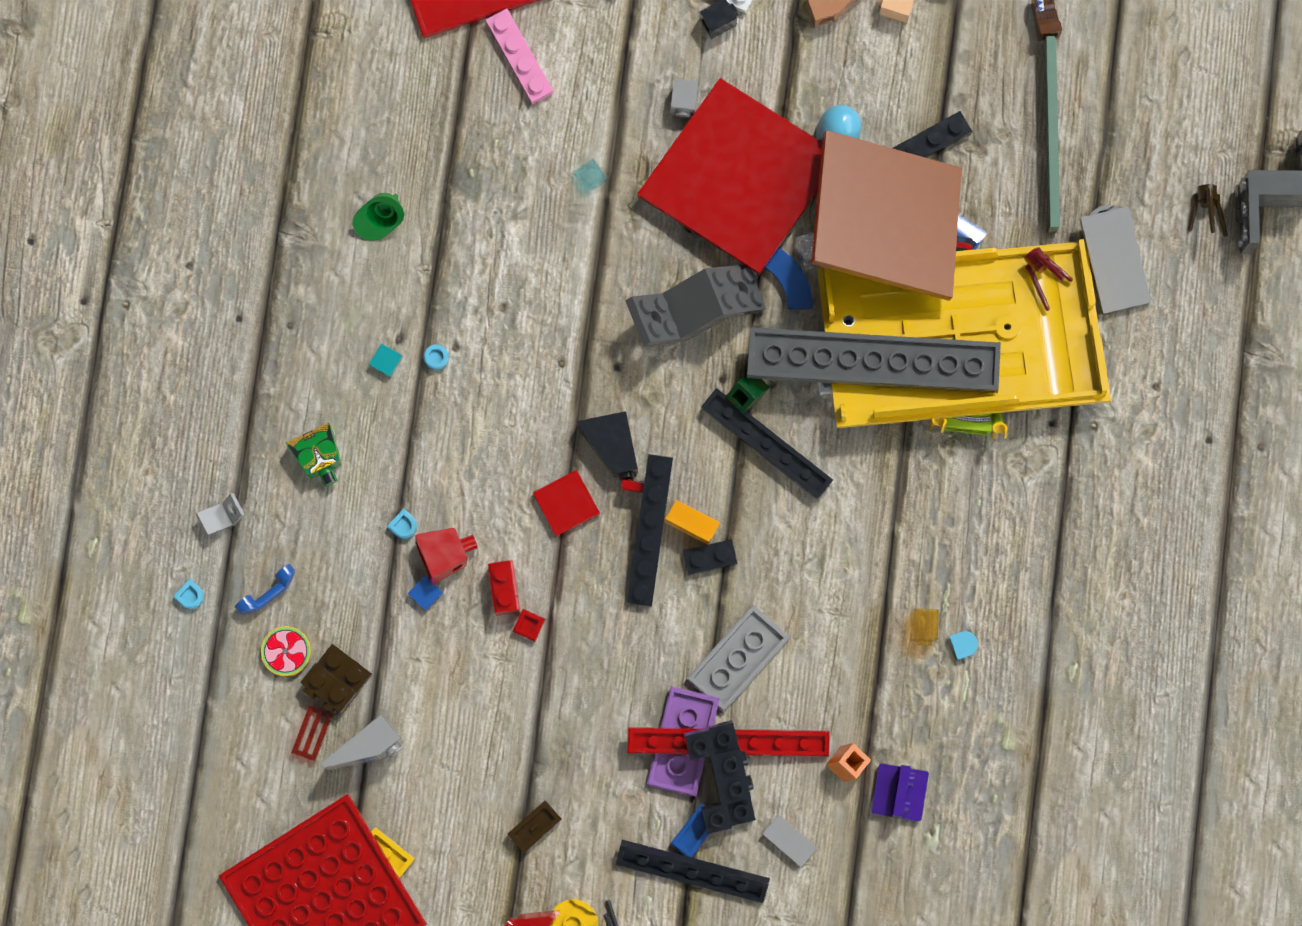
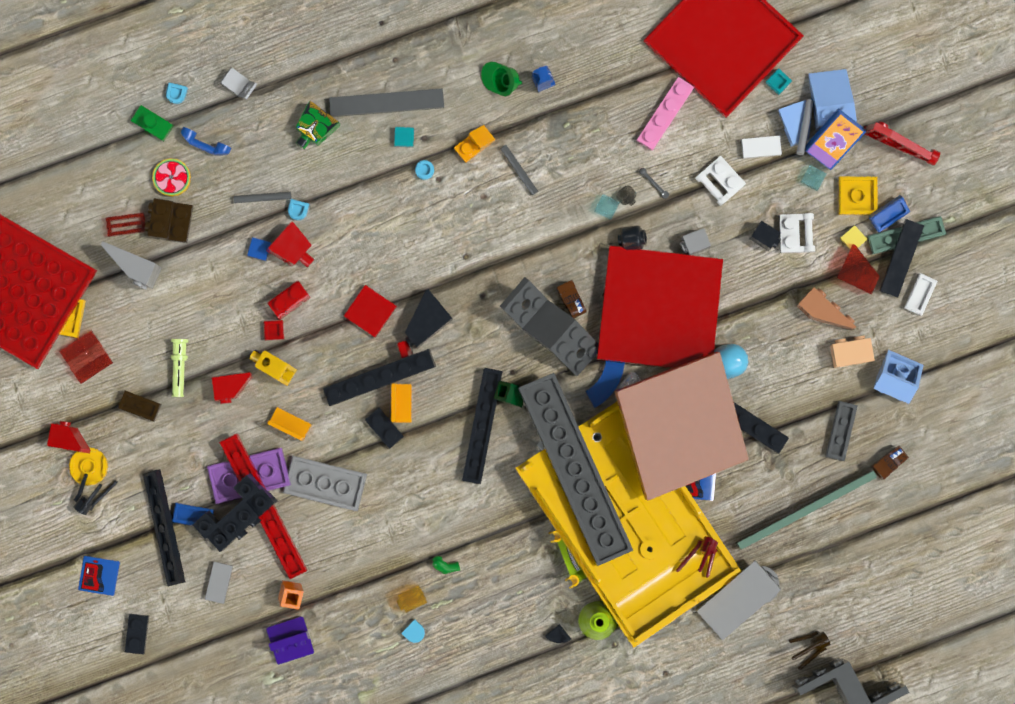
camera: 60 degrees right, 5 degrees up
none -> clear red slope [59,329,113,384]
none -> green tile [131,105,174,142]
none -> yellowish green pin [170,339,189,397]
none -> red slope [212,372,252,404]
none -> dark grey bar [234,191,292,203]
none -> yellow torso [250,350,297,386]
none -> light orange panel [267,407,312,441]
none -> dark grey tile [329,88,444,117]
none -> green arm [432,556,460,574]
none -> light orange slope [454,125,496,163]
none -> dark grey bar [500,145,539,196]
none -> blue leg [532,66,556,92]
none -> black tile [545,624,571,643]
none -> reddish brown leg [557,280,587,319]
none -> lime cone [578,601,617,640]
none -> clear smoke tile [616,186,636,206]
none -> black head [618,226,647,250]
none -> dark grey hinge [639,168,669,199]
none -> white plate [695,156,746,206]
none -> dark grey tile [825,401,858,461]

